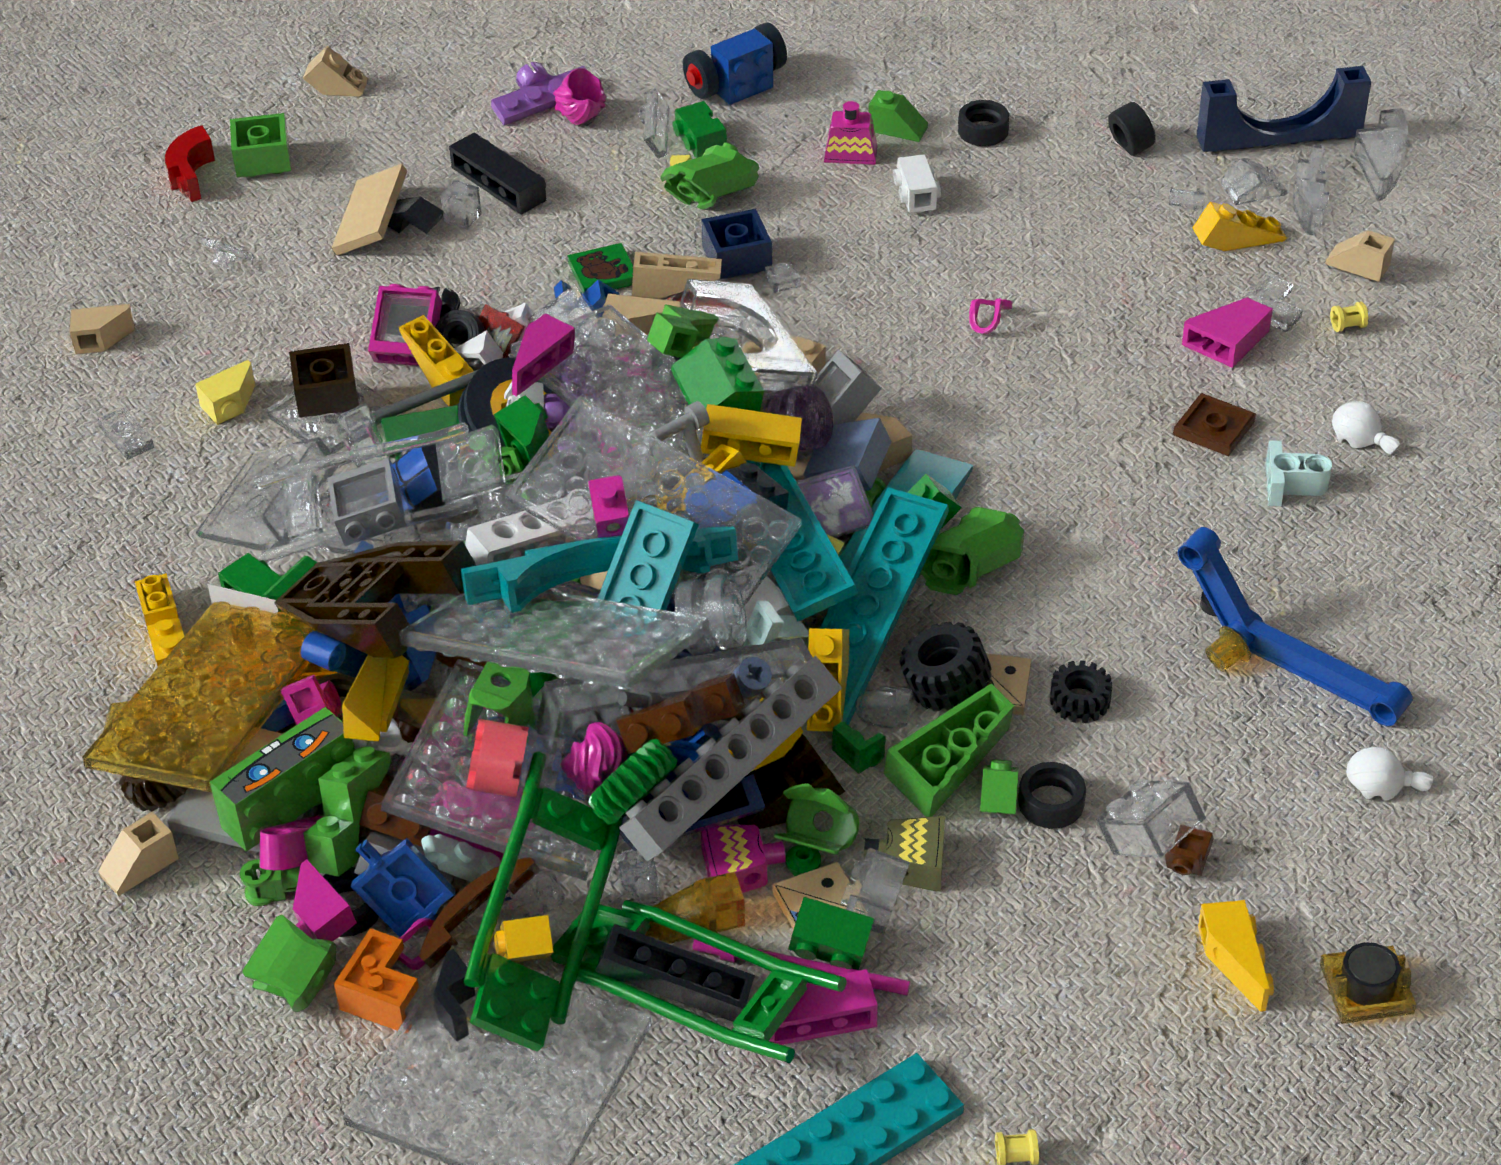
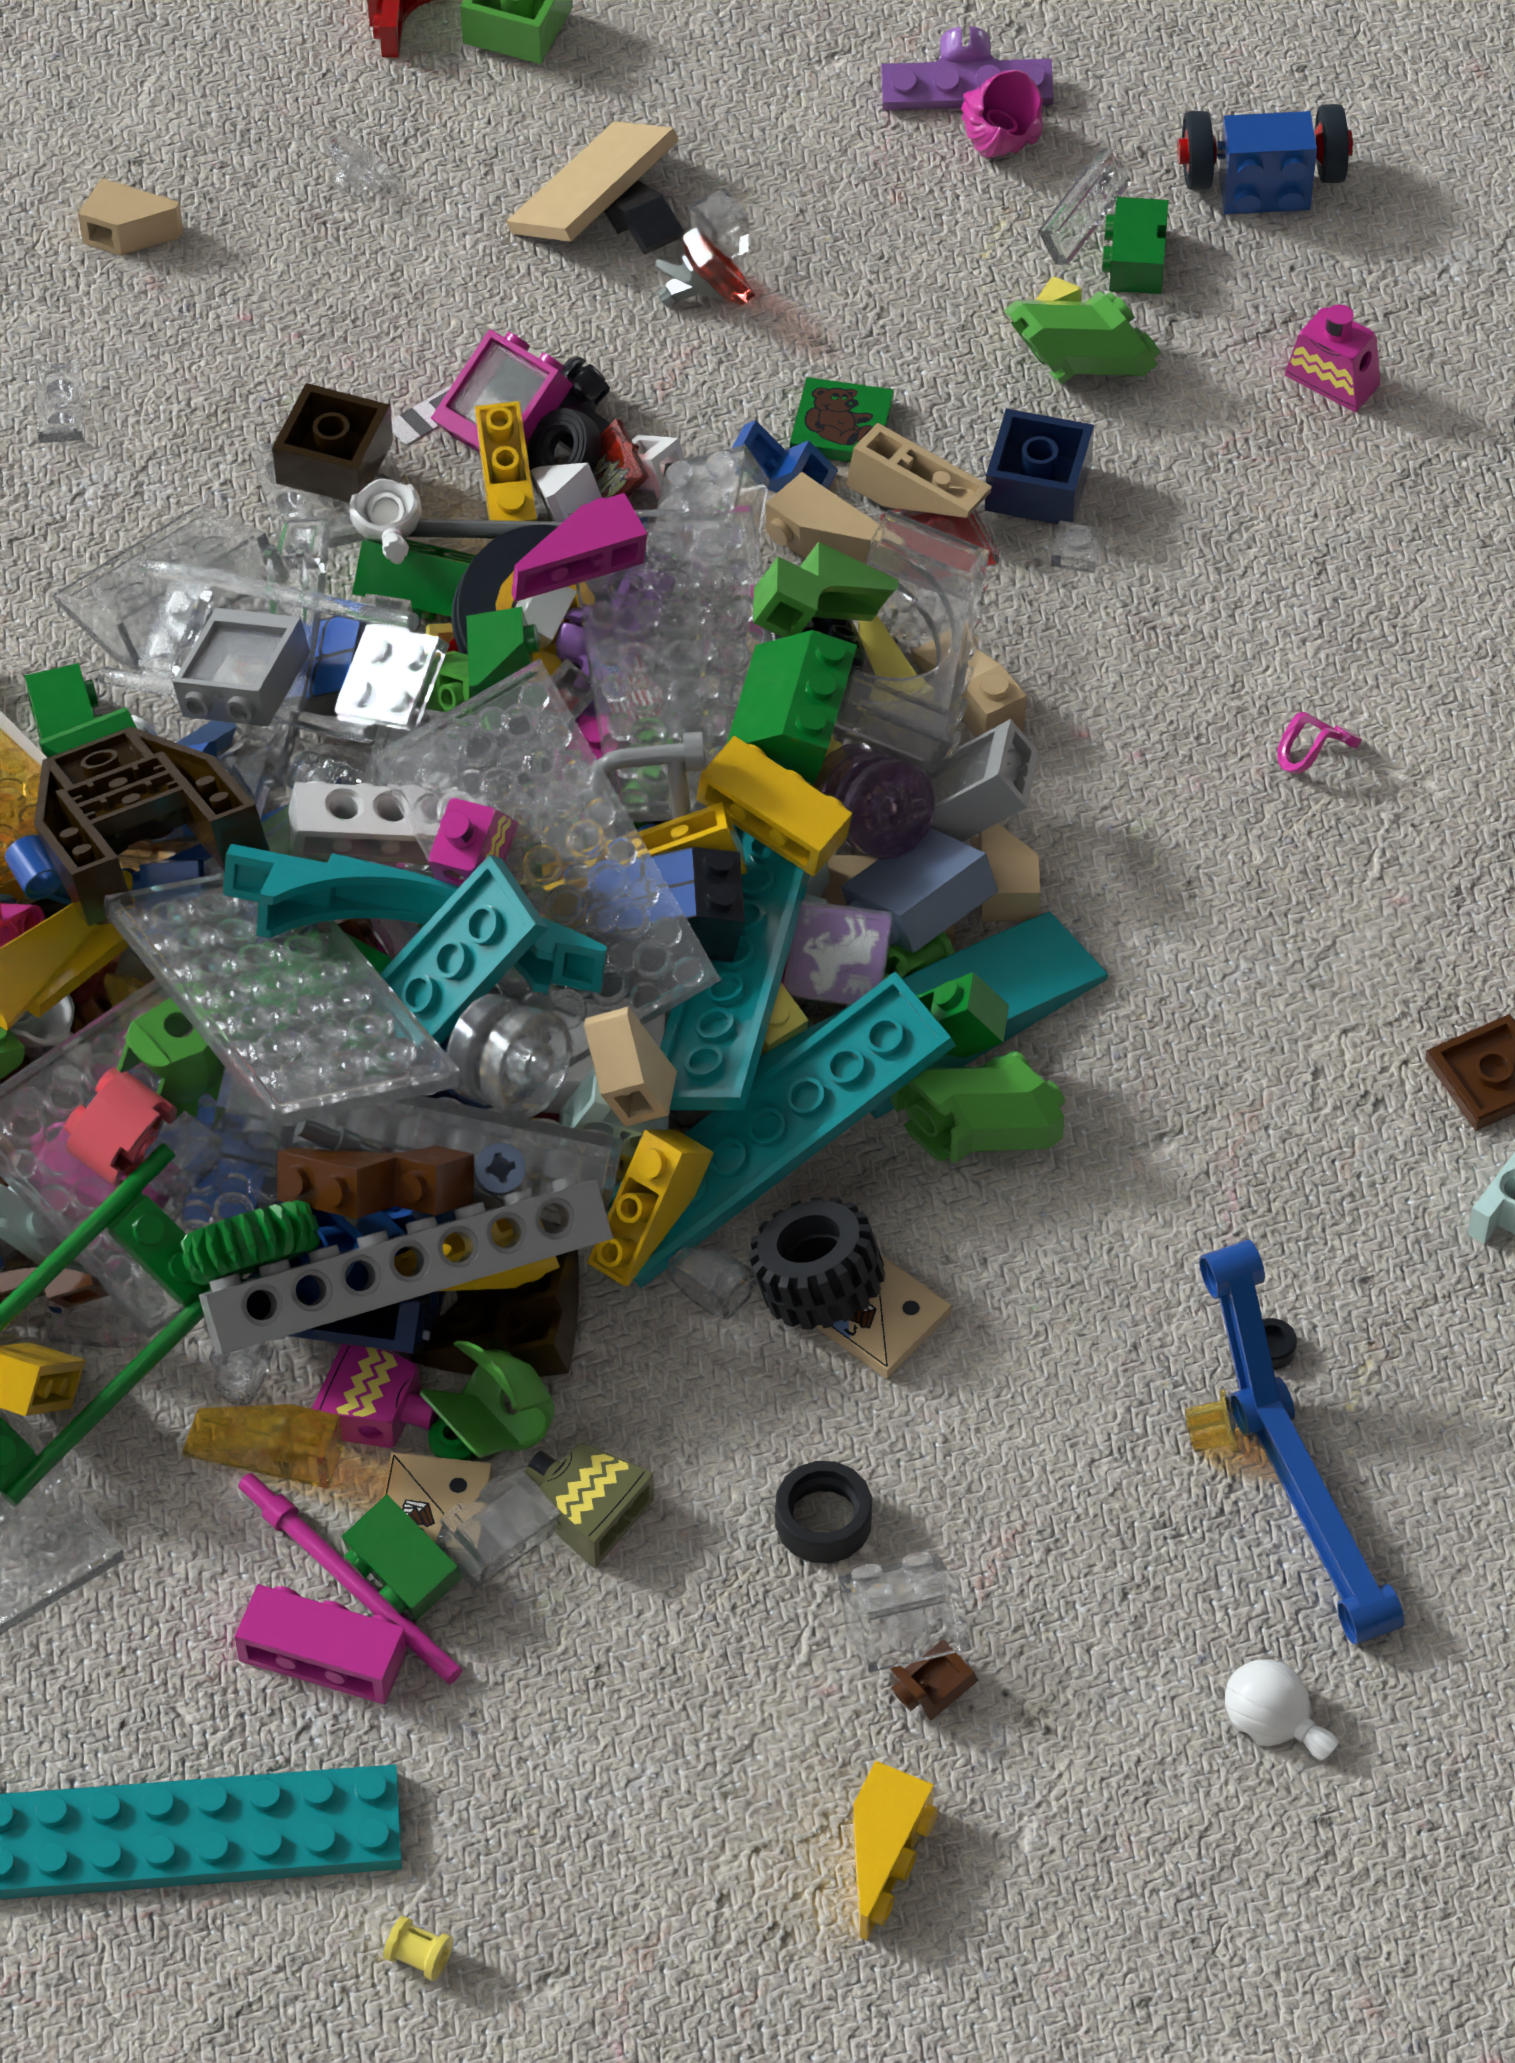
camera: 30 degrees right, 10 degrees up
light yellow slope [195,360,255,425] -> none
black brick [449,132,547,215] -> none
green plate [550,900,847,1063] -> none
dark pink hair [561,722,627,795] -> none
black brick [595,924,755,1022] -> none
green bracket [832,721,886,774] -> none
bright green slope [869,90,928,142] -> none
bright green wedge [884,683,1014,817] -> none
white brick [893,154,941,213] -> none
bright green slope [980,759,1019,814] -> none
black tyre [1050,660,1112,723] -> none
piece [1319,942,1416,1024] -> none
none -> white hair [349,479,422,564]
none -> clear sticker [392,385,452,444]
none -> tan slope [584,1006,677,1127]
none -> clear red piece [655,227,756,308]

